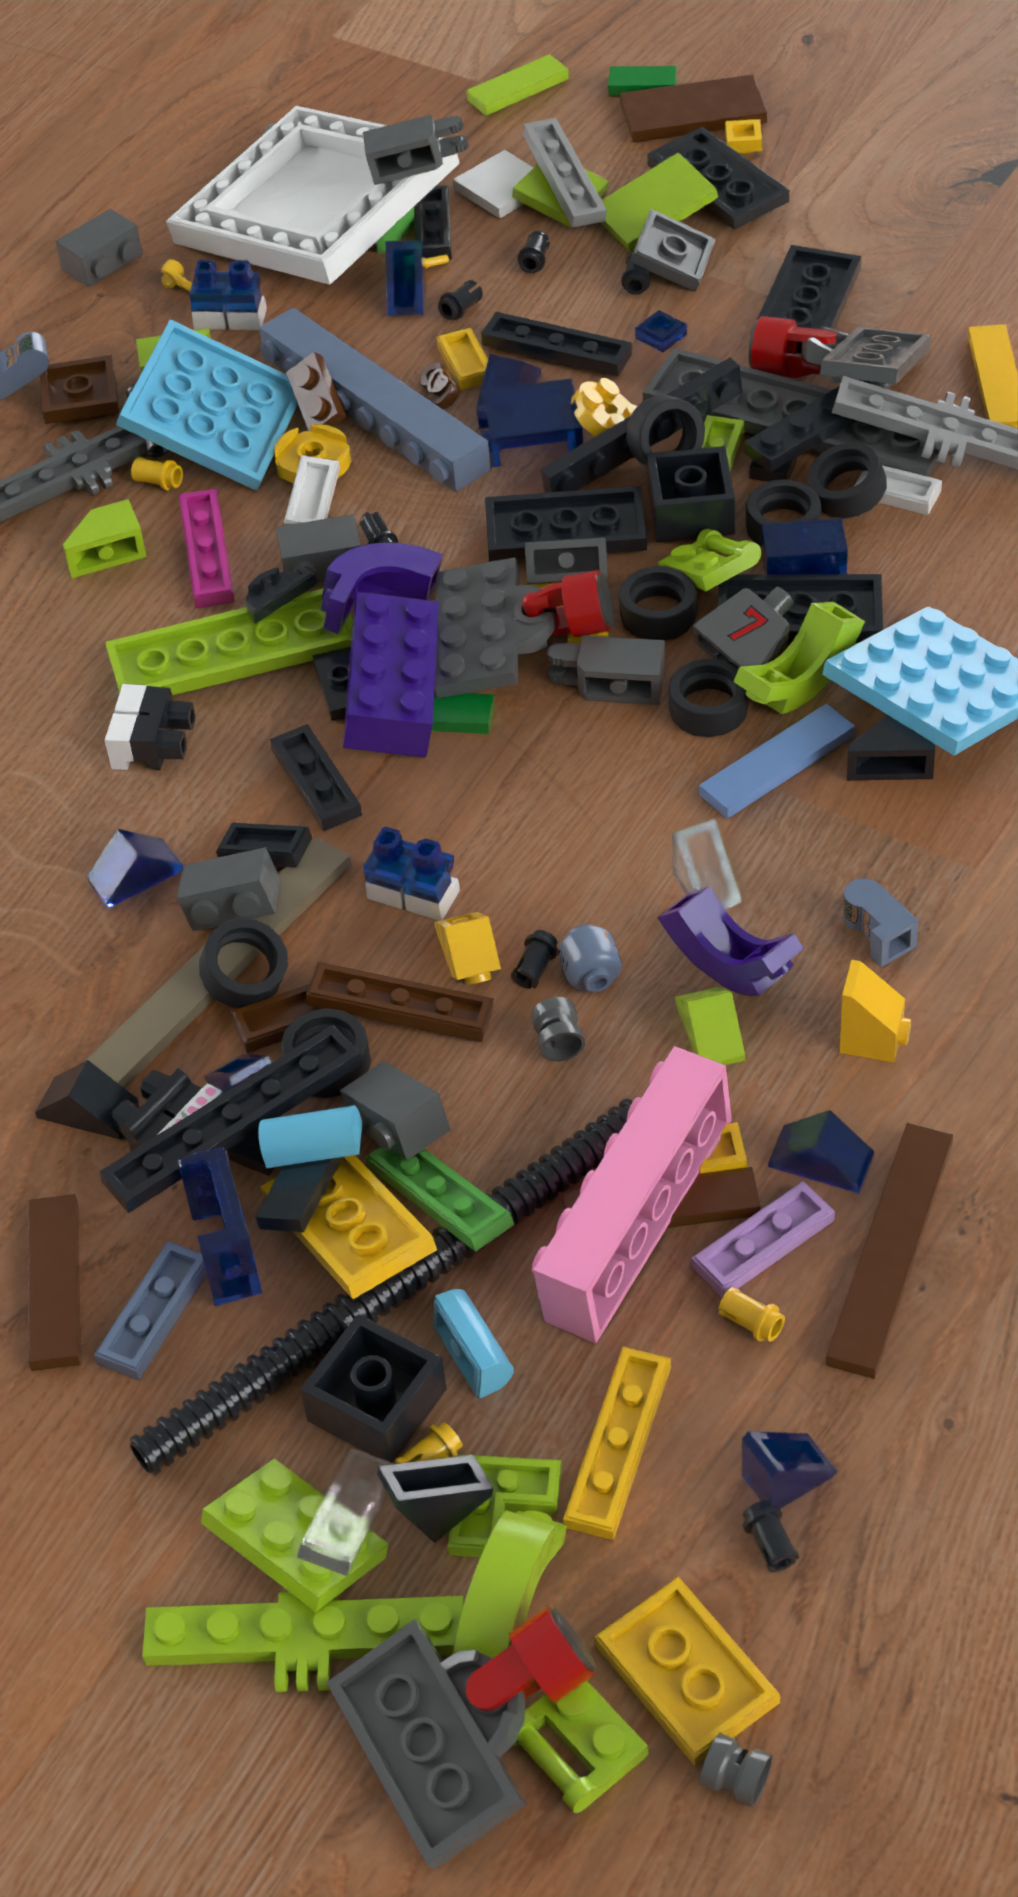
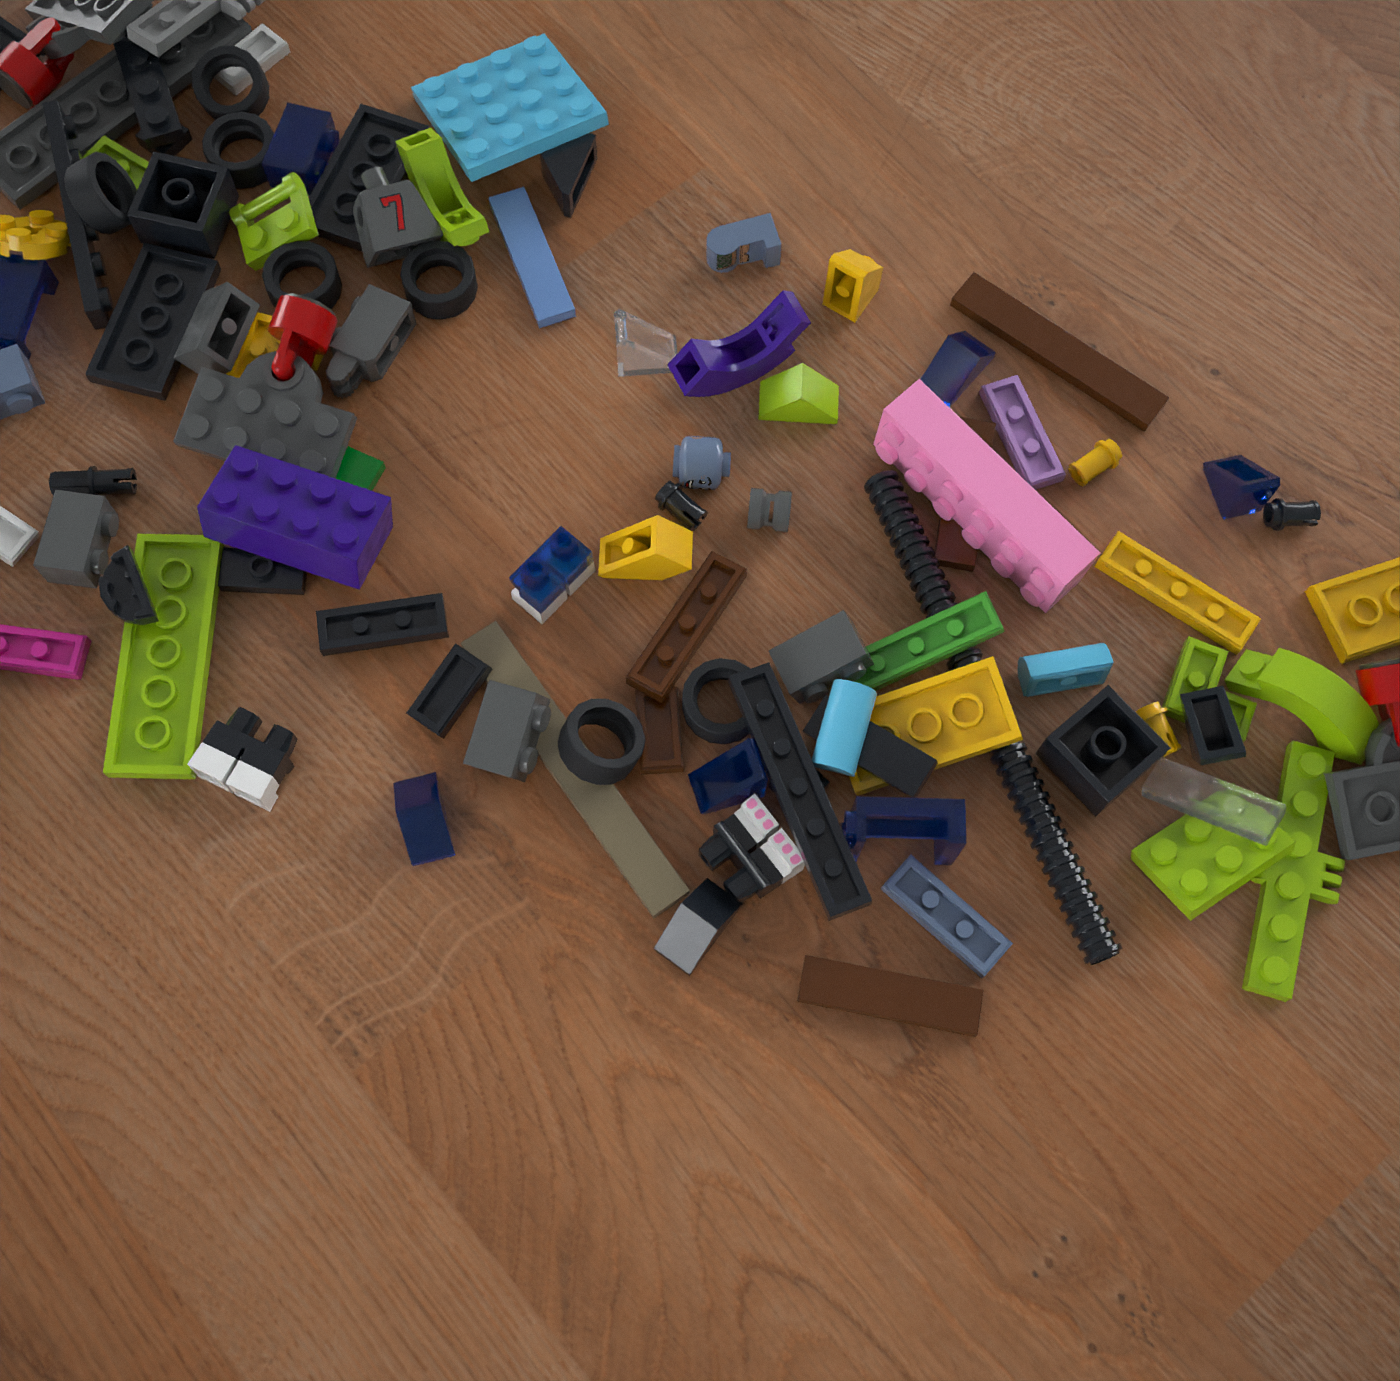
camera: 80 degrees left, 20 degrees up
dark purple arch [321,543,443,634] -> none

